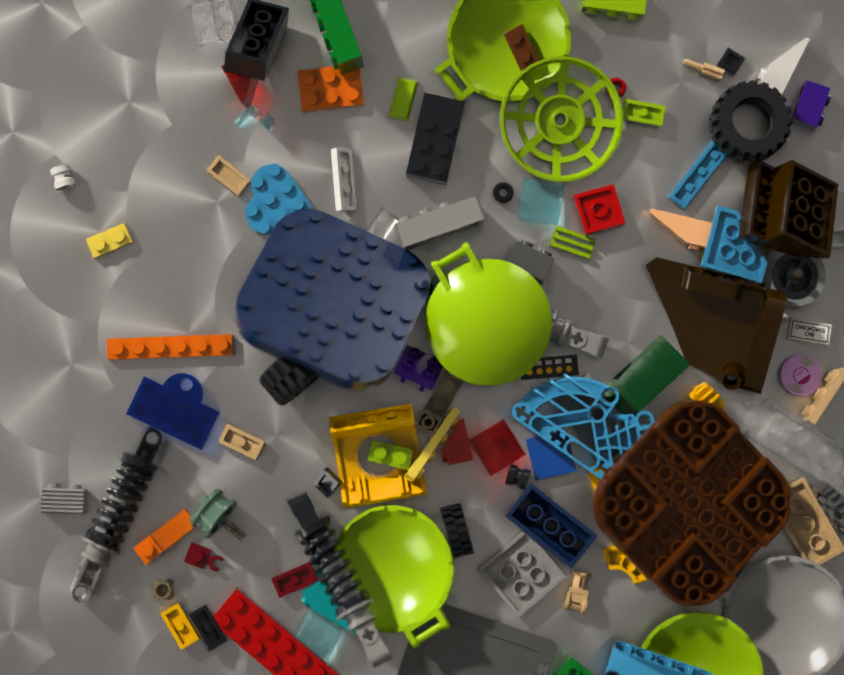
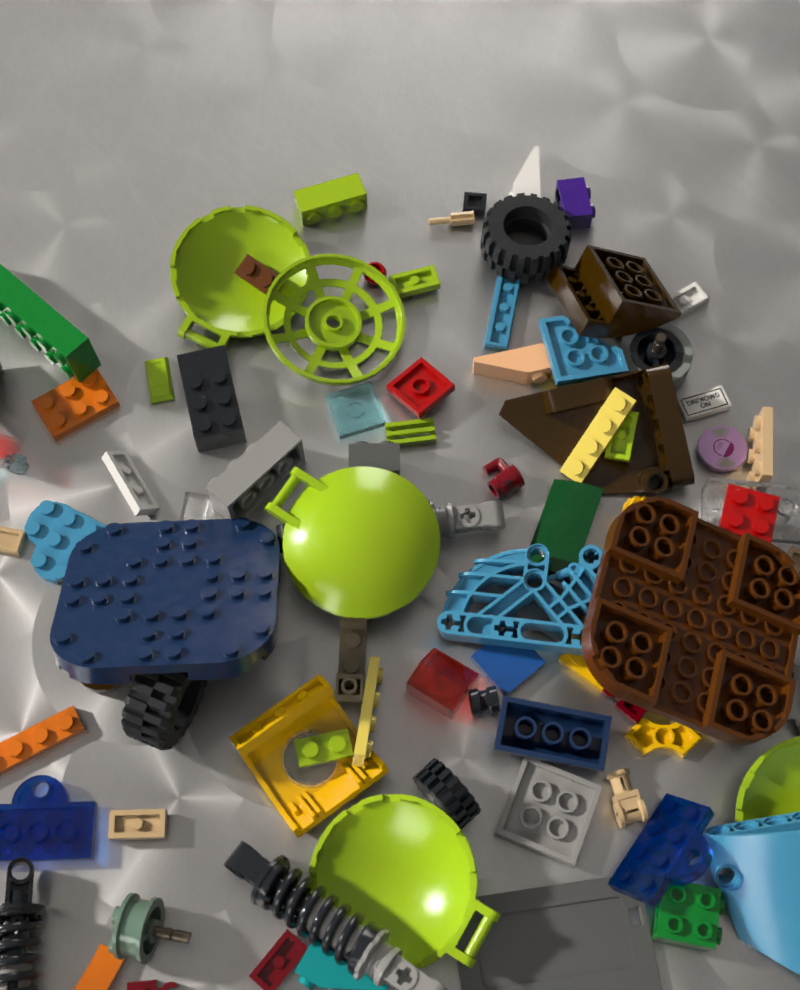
camera: 25 degrees left, 20 degrees down
black plate [313,467,342,498] -> none
dark purple plate [394,345,443,392] -> none
clear red slope [440,418,473,466] -> none
black plate [493,182,514,203] -> none
black sticker [521,354,579,380] -> none
none -> dark red piece [482,458,525,499]
none -> light yellow plate [560,387,637,483]
none -> lime plate [605,411,639,462]
none -> clear blue plate [608,793,715,908]
none -> red plate [718,484,780,543]

